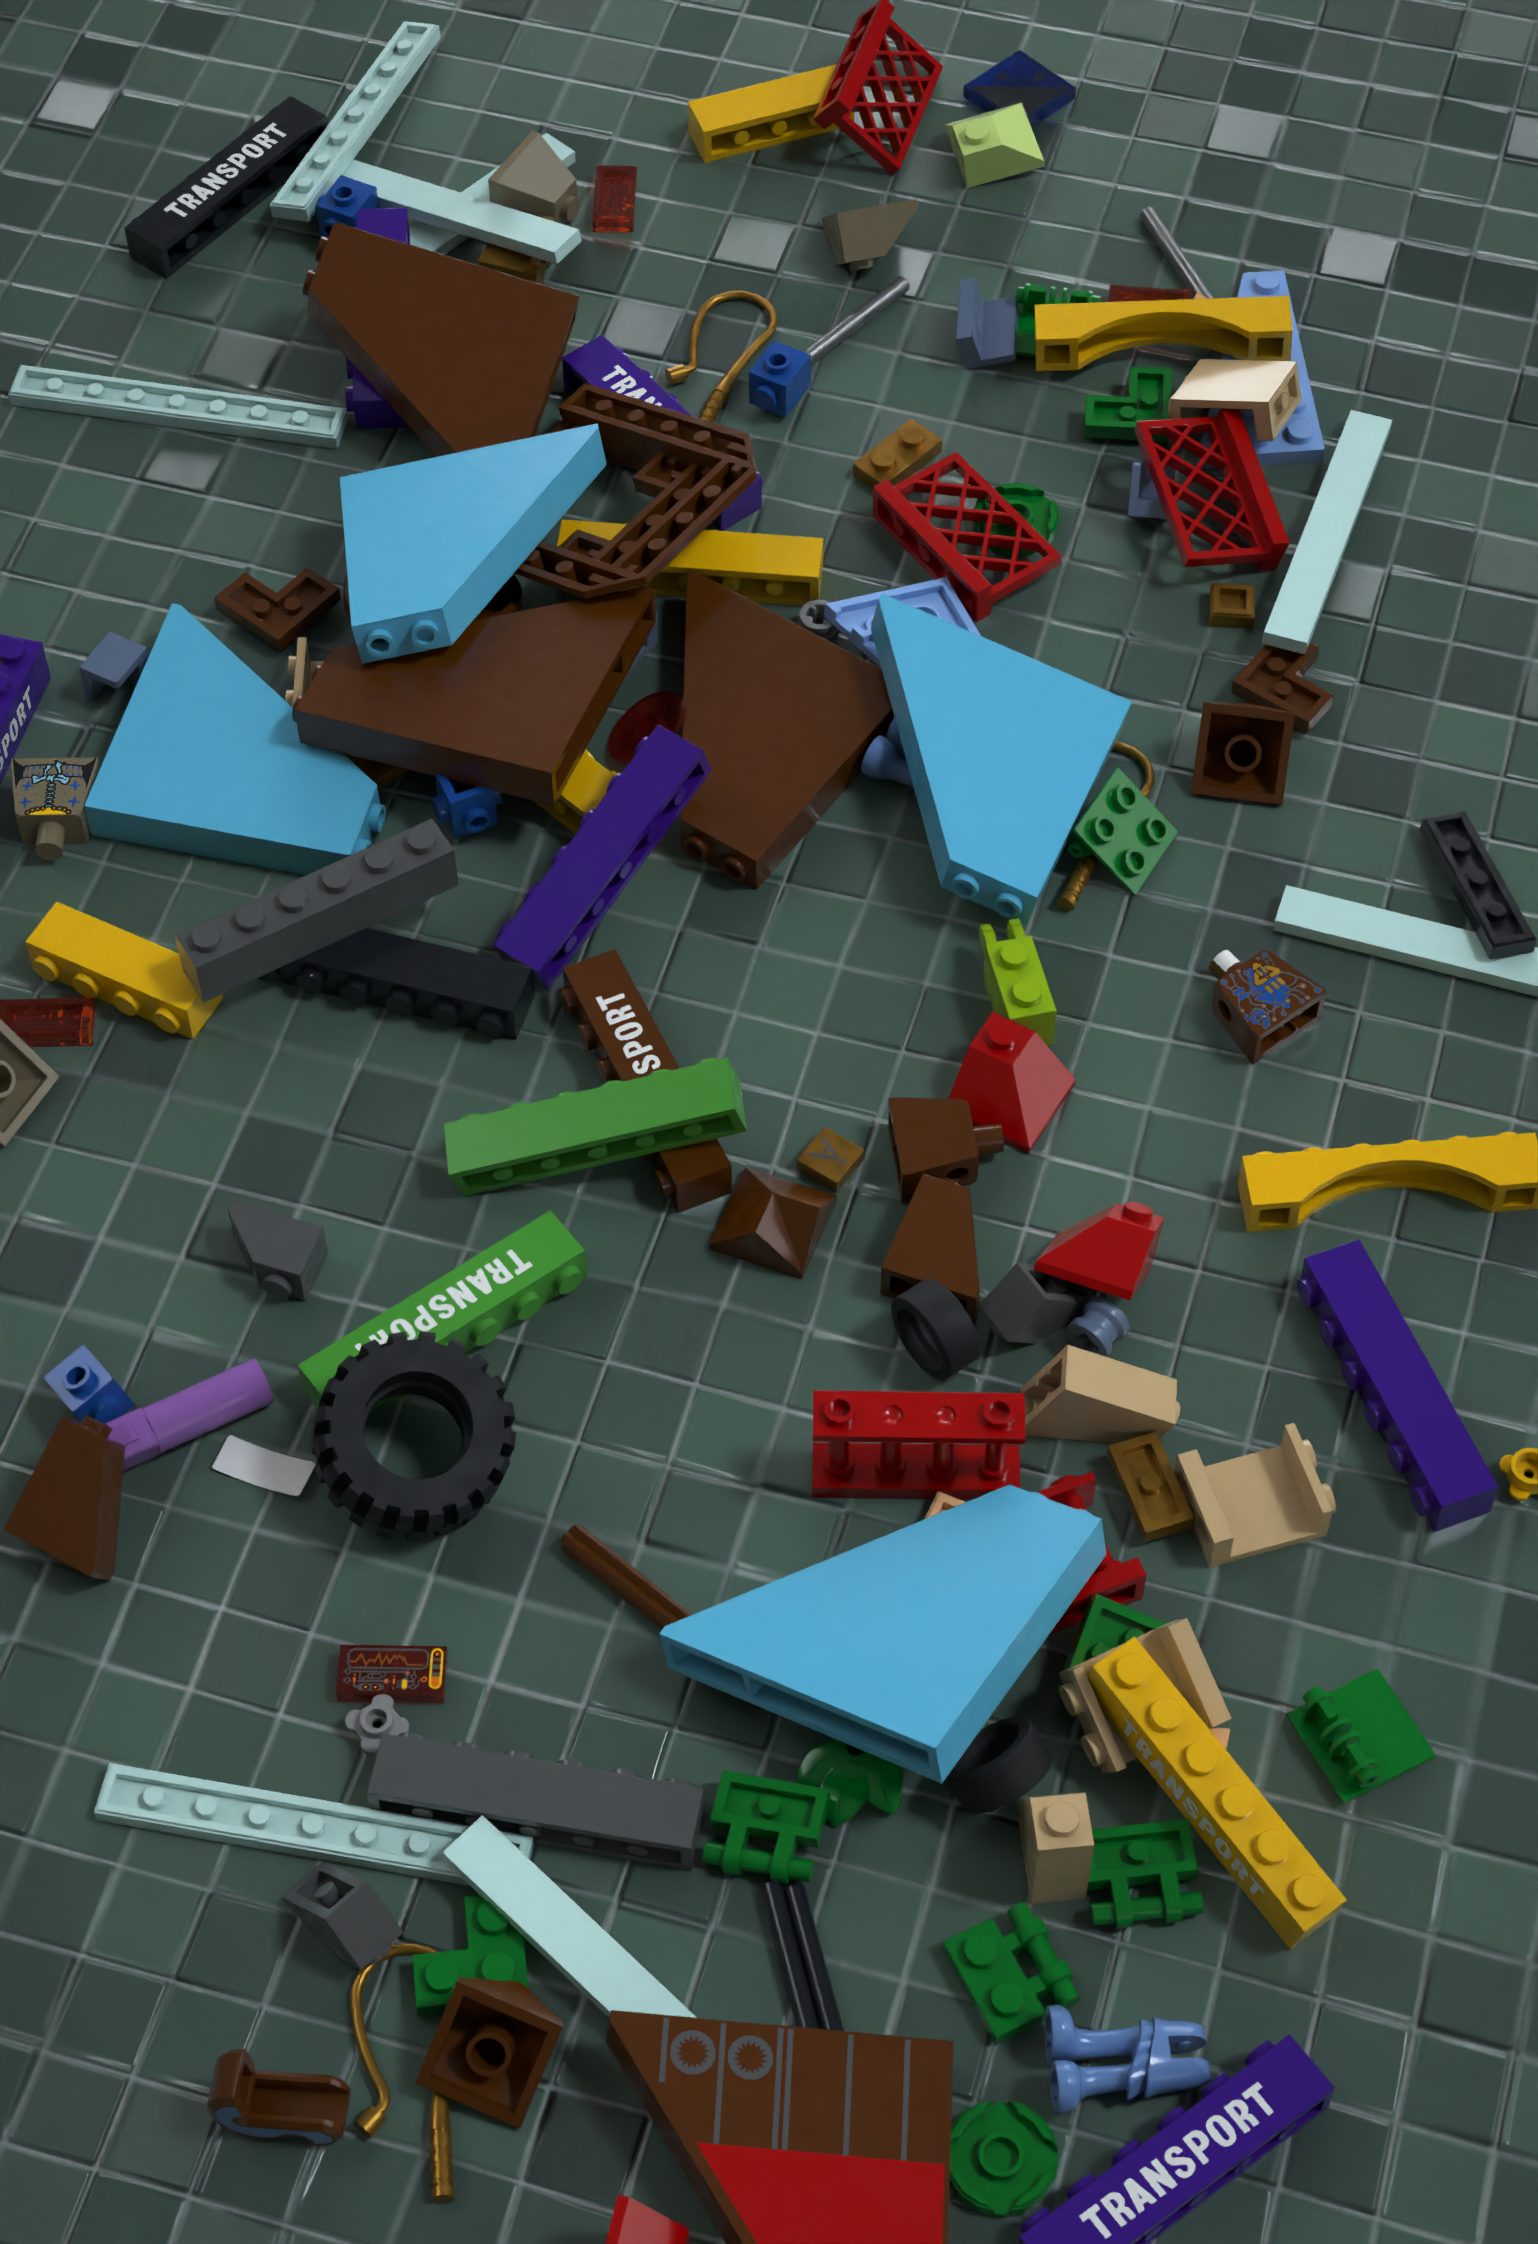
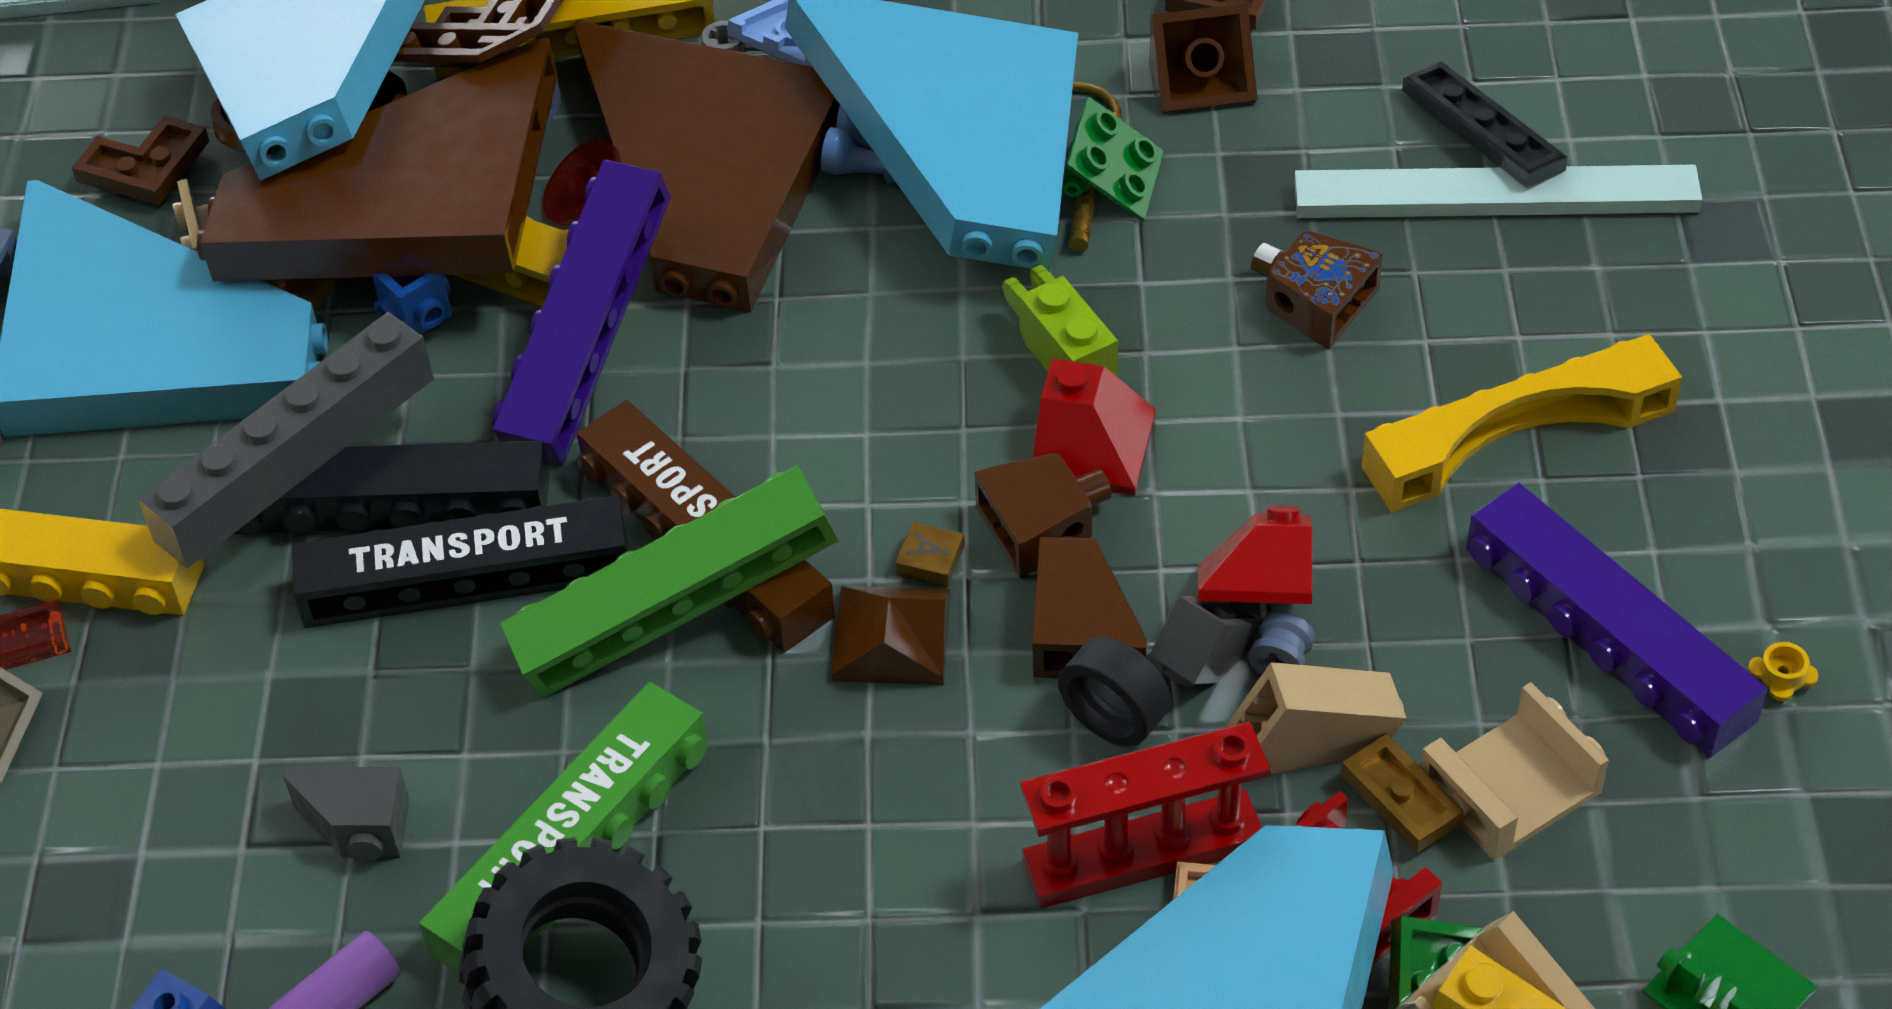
camera: 15 degrees left, 5 degrees down
none -> black brick [292,495,628,628]

